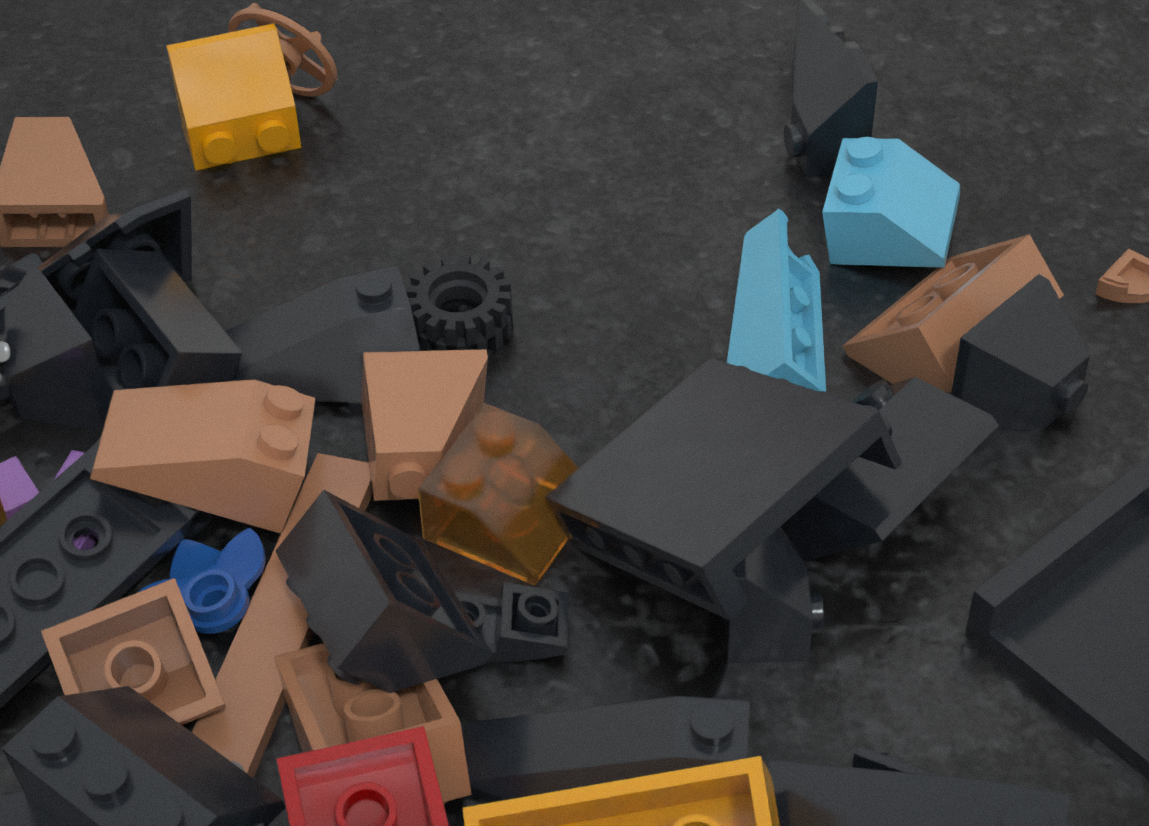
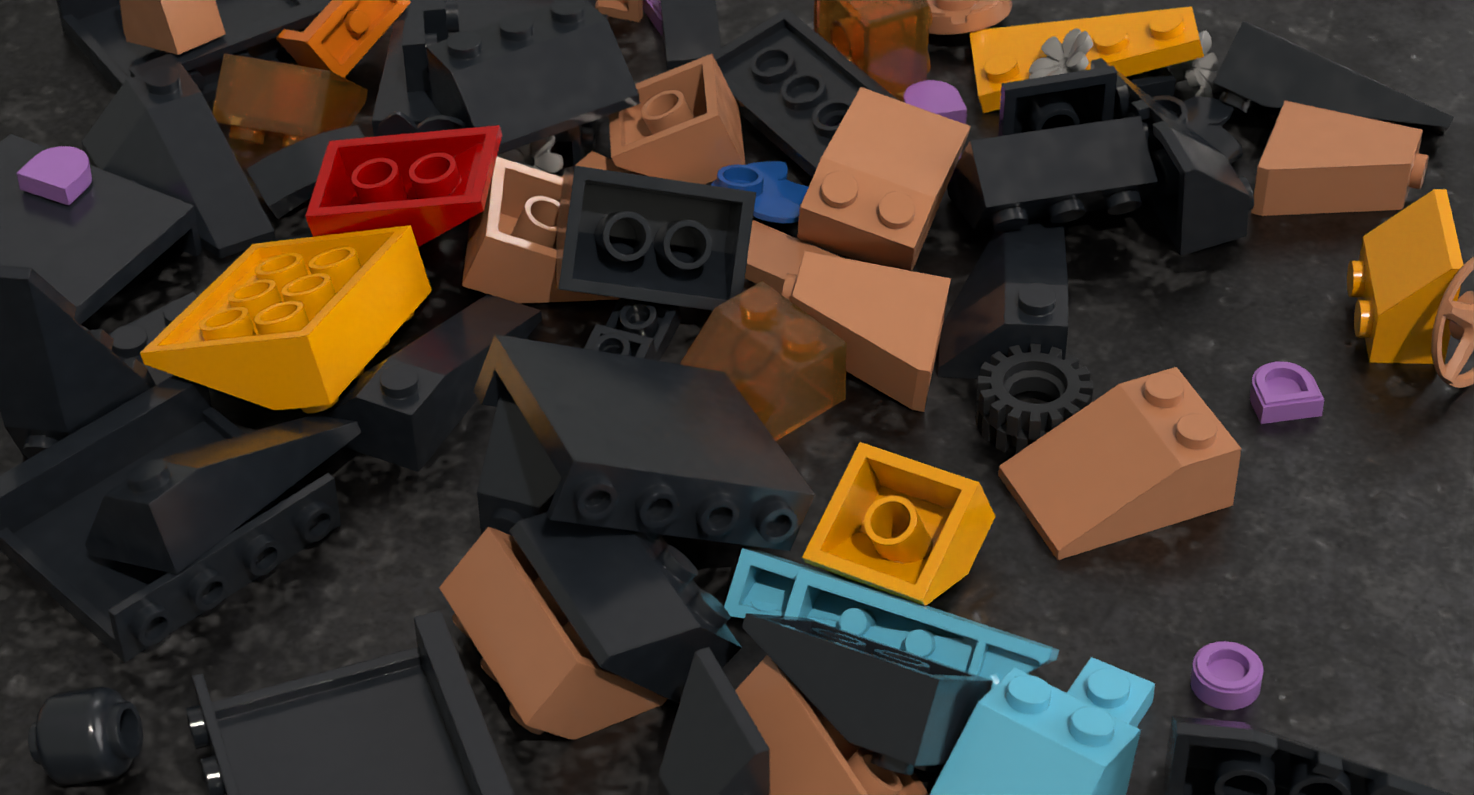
camera: 110 degrees right, 5 degrees down
none -> nougat slope [439,527,668,740]
none -> black slope [742,613,993,775]
none -> light orange slope [802,442,996,606]
none -> nougat slope [998,367,1241,560]
none -> medium azure plate [1067,657,1155,727]
none -> medium lavender tile [1190,641,1263,710]
none -> medium lavender tile [1250,361,1324,424]

